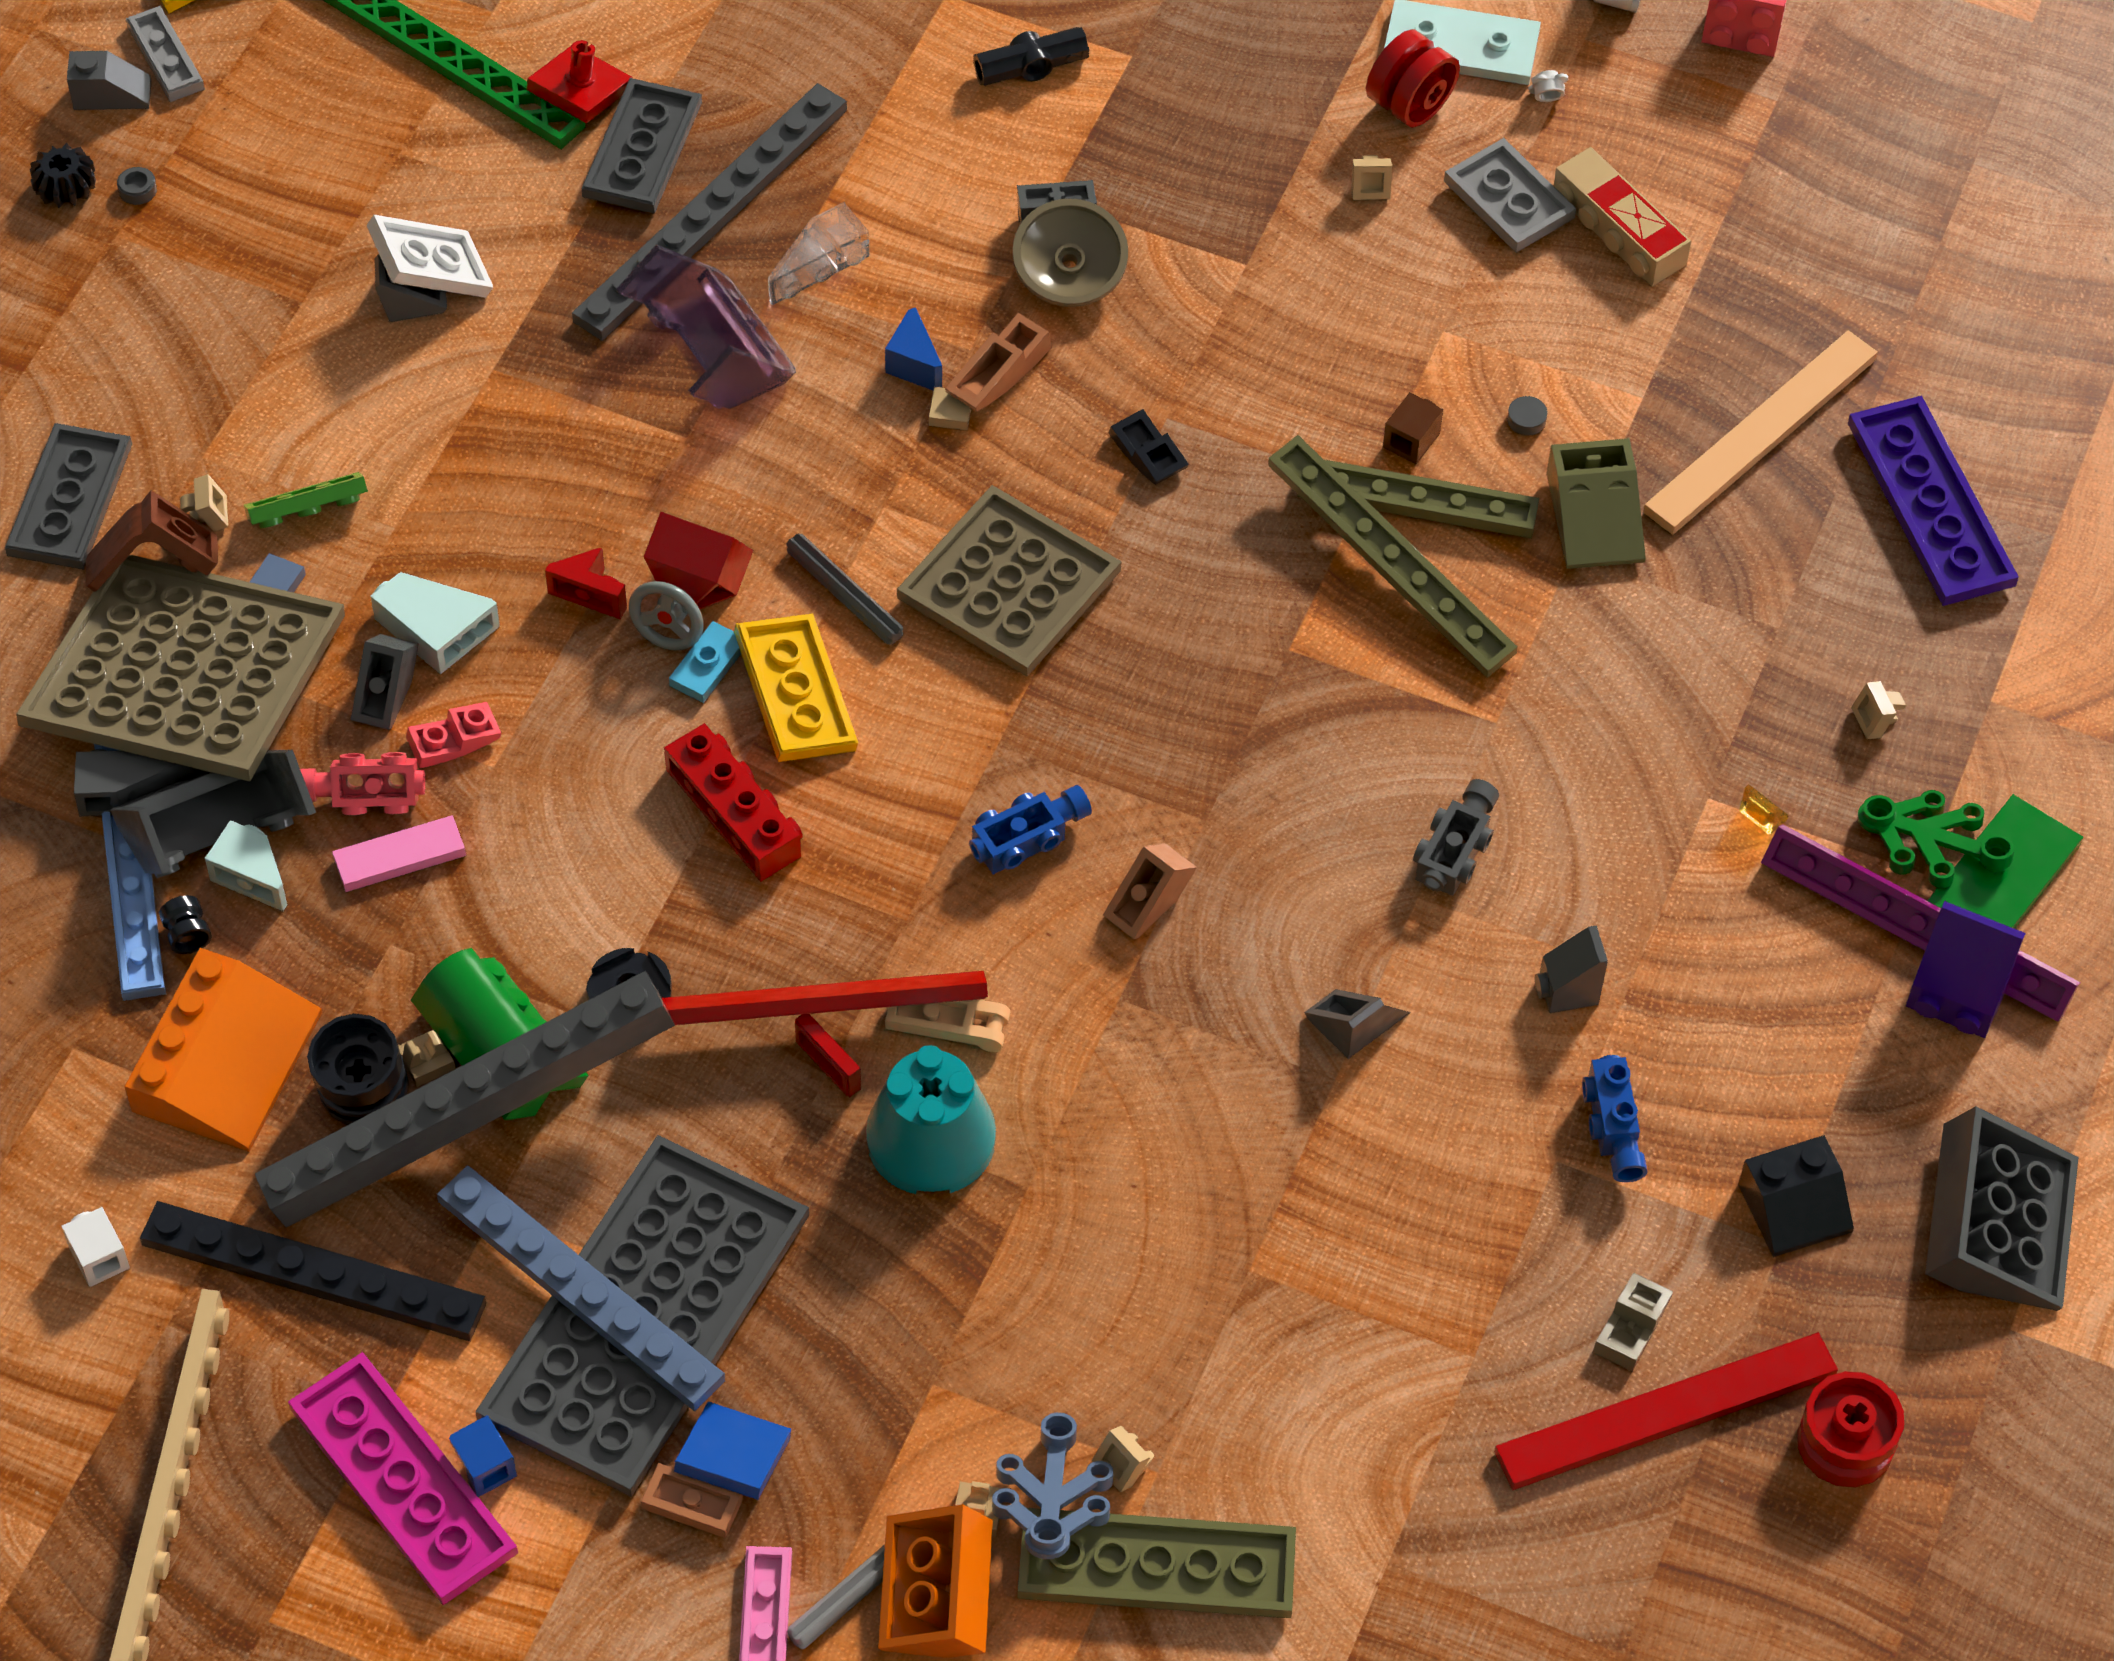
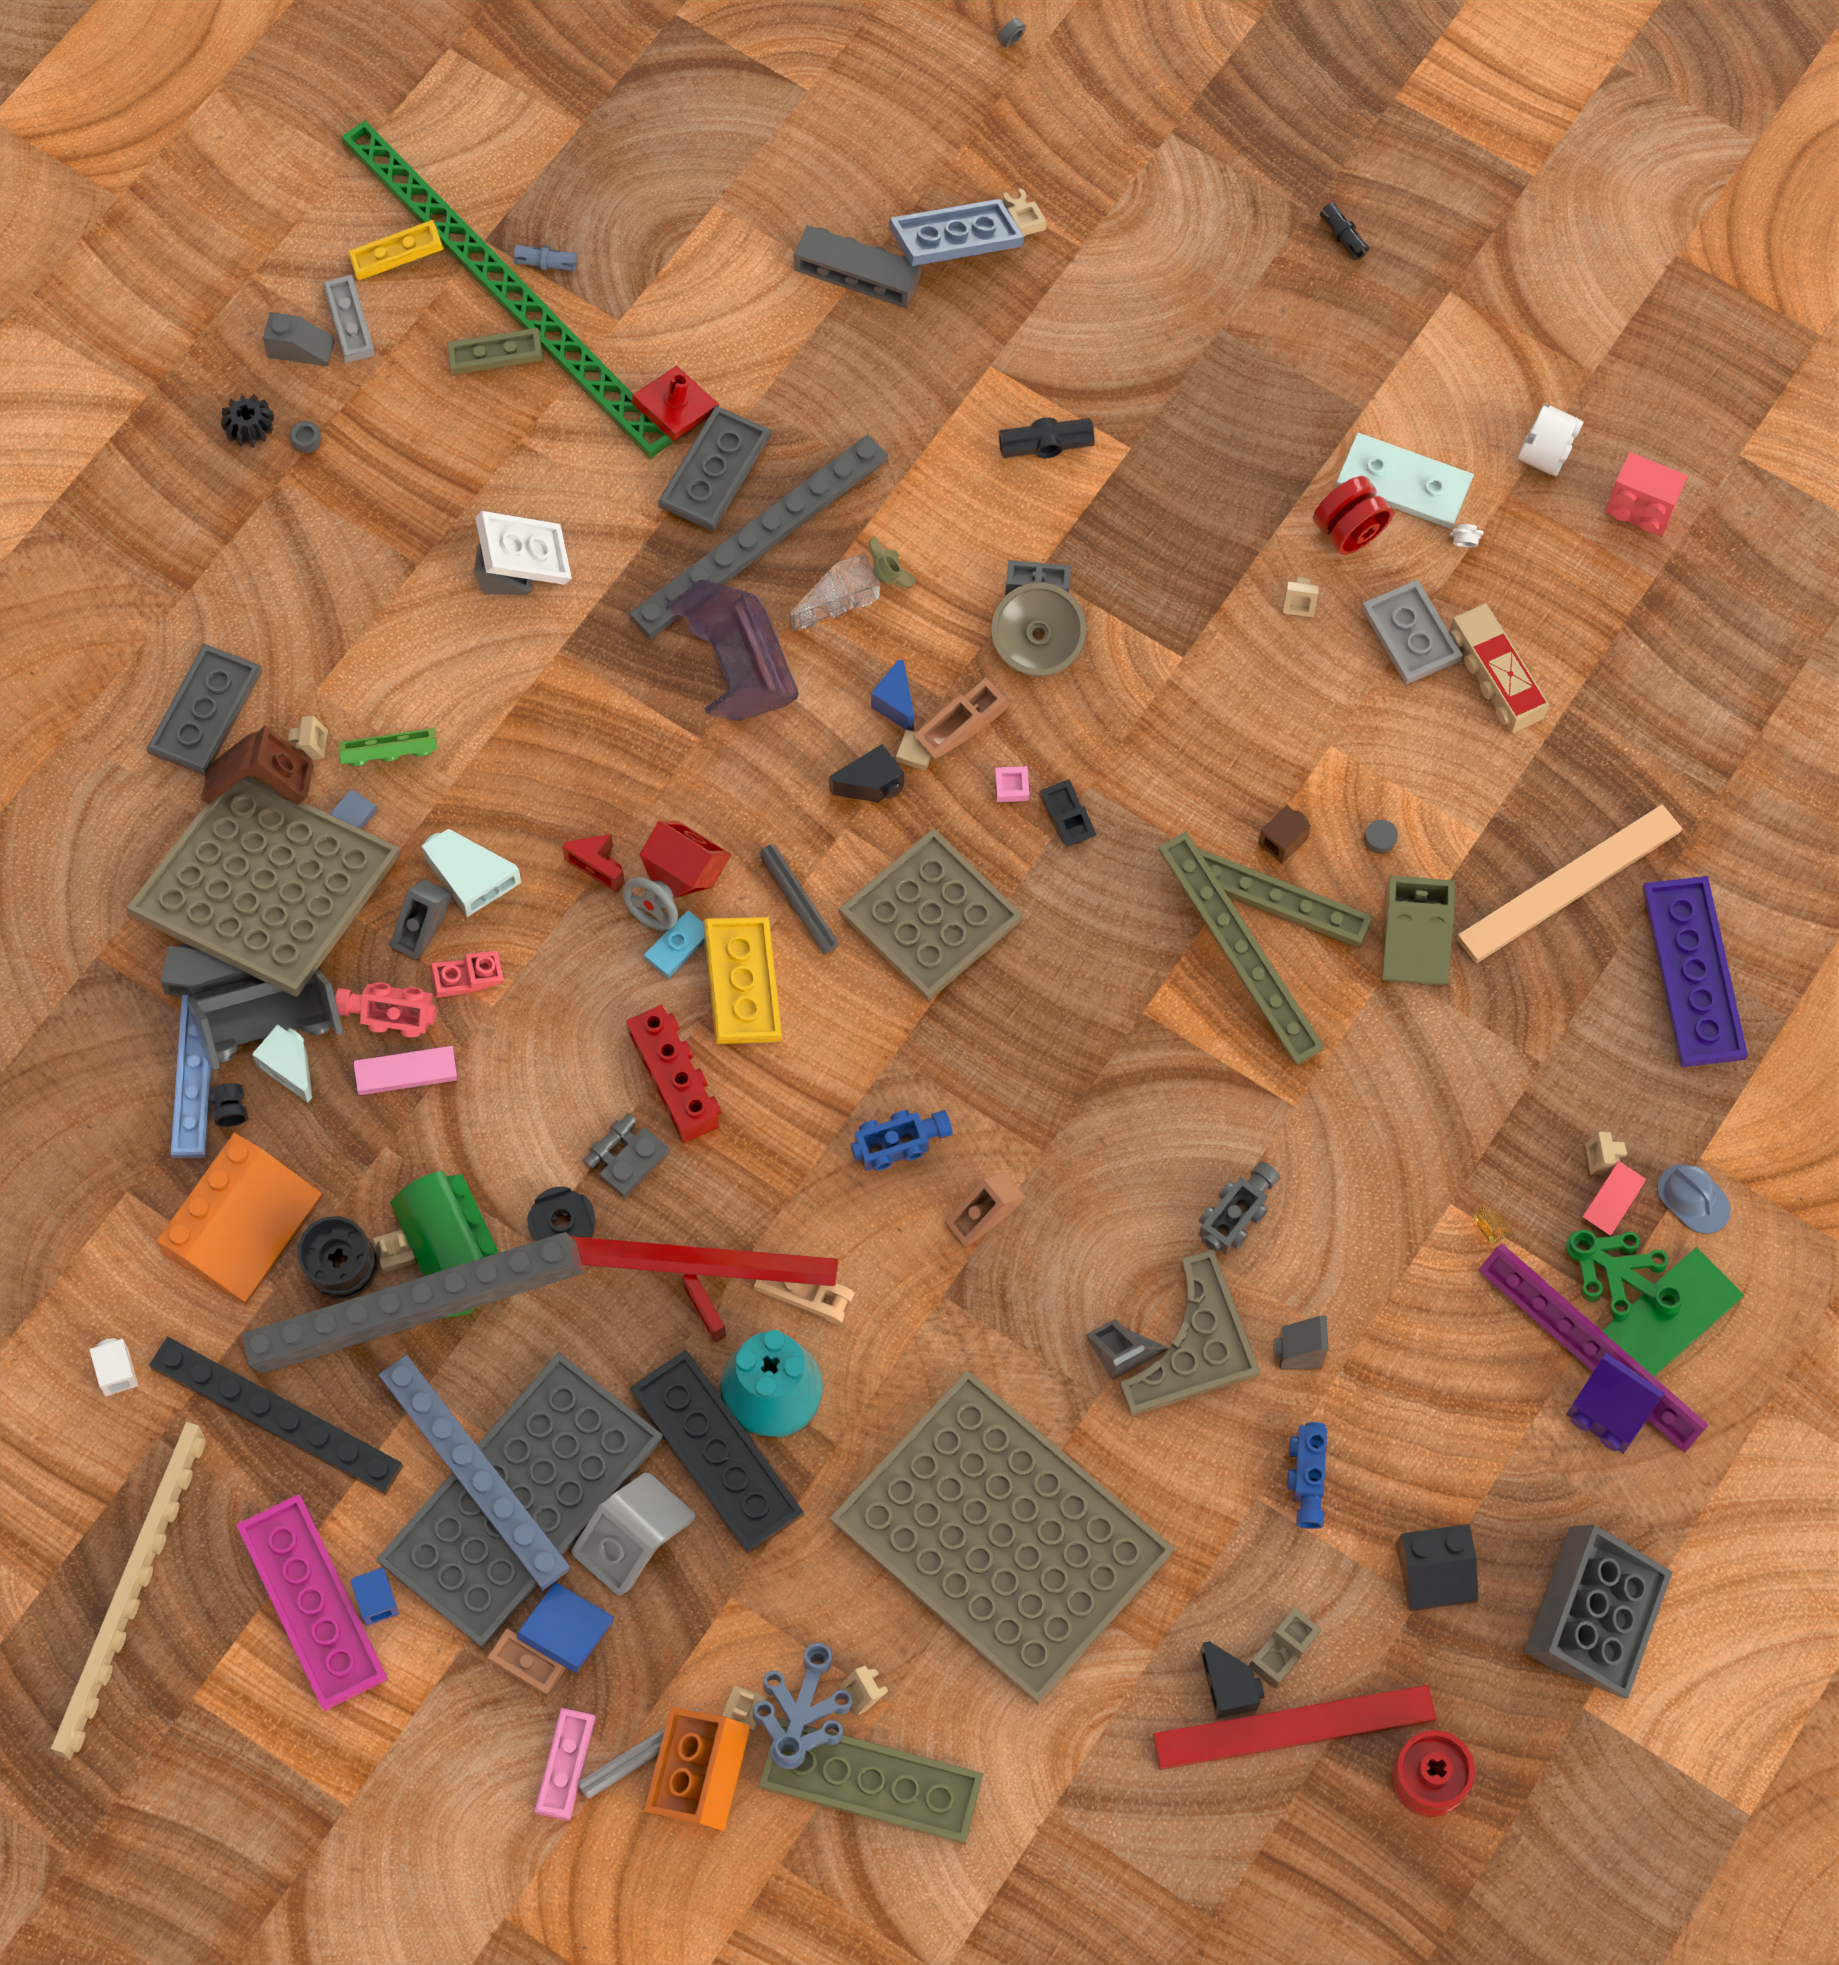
camera: 10 degrees right, 10 degrees up
none -> olive plate [447,328,543,375]
none -> light grey piece [572,1473,696,1595]
none -> dark grey plate [582,1113,670,1199]
none -> black plate [629,1350,804,1555]
none -> black slope [829,744,904,803]
none -> dark tan plate [829,1370,1175,1705]
none -> olive plate [869,537,916,589]
none -> bright pink plate [995,766,1029,802]
none -> dark tan plate [1120,1249,1260,1417]
none -> black slope [1200,1641,1264,1719]
none -> coral slope [1582,1161,1646,1236]
none -> sand blue piece [1657,1164,1731,1234]

